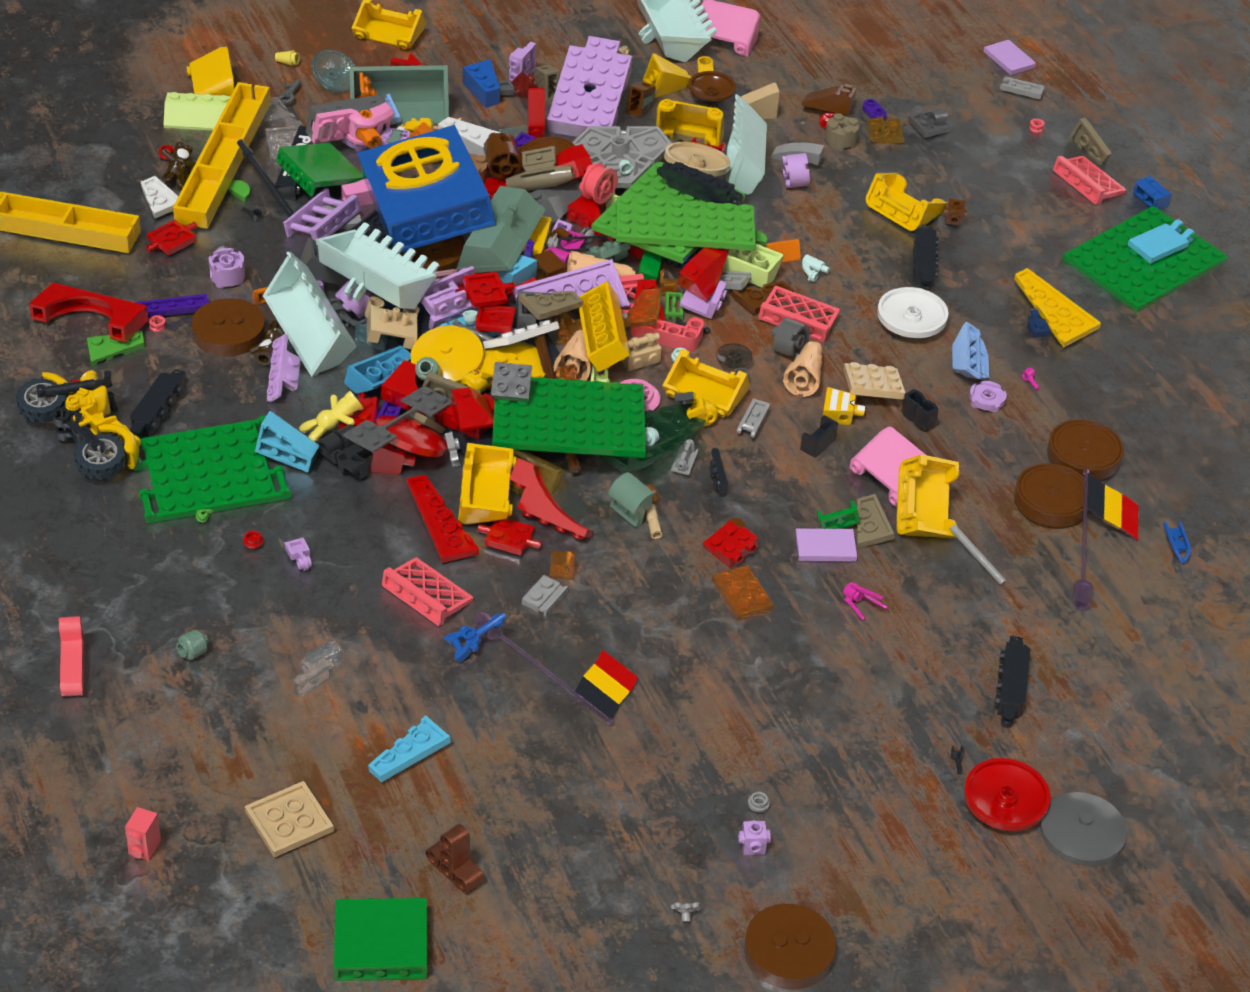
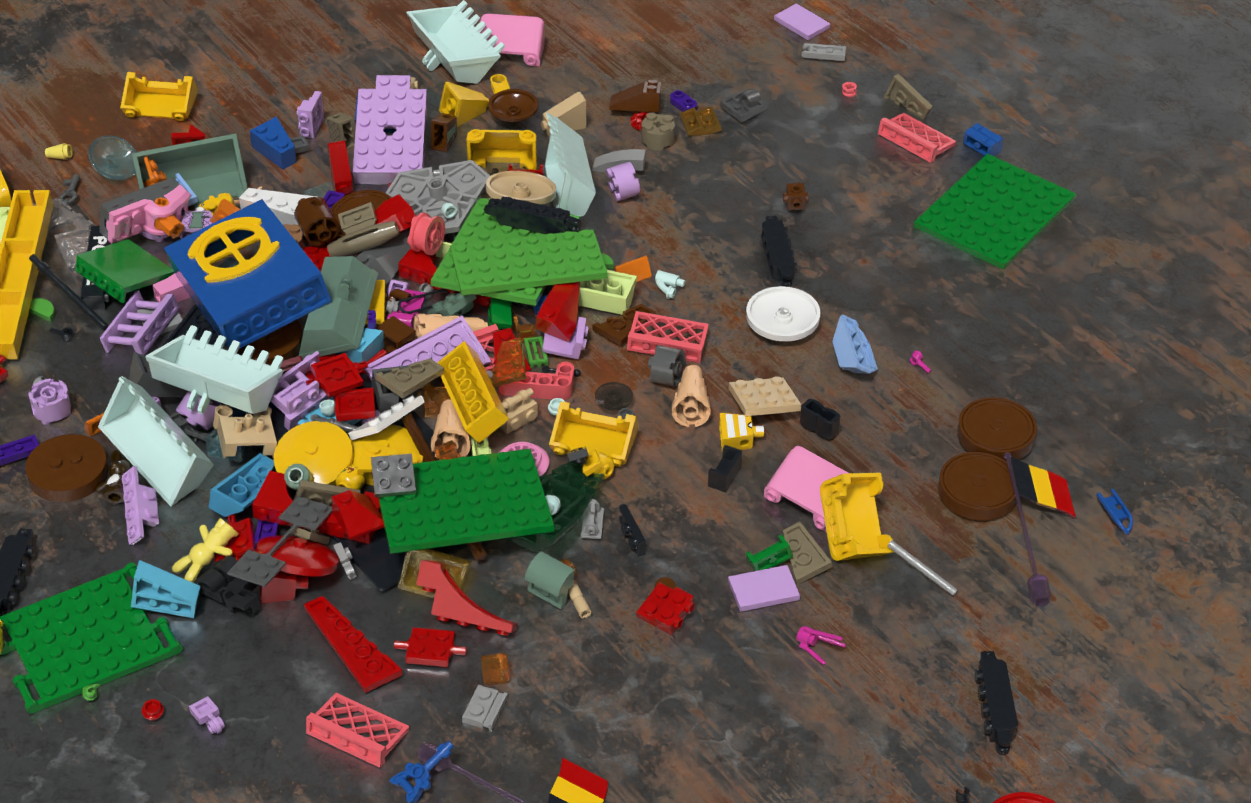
camera: 10 degrees left, 0 degrees up
yellow windscreen [458,443,516,525] -> none
clear red brick [511,71,539,99] -> none
clear orange plate [712,565,774,621] -> none
light grey plate [718,271,752,291] -> none
light grey hinge [737,398,771,438] -> none
yellow windscreen [866,173,948,231] -> none
lavender plate [969,381,1007,413] -> none
yellow wing [1014,268,1101,348] -> none
dark blue plate [1027,308,1051,338] -> none
medium azure tile [1128,219,1195,263] -> none

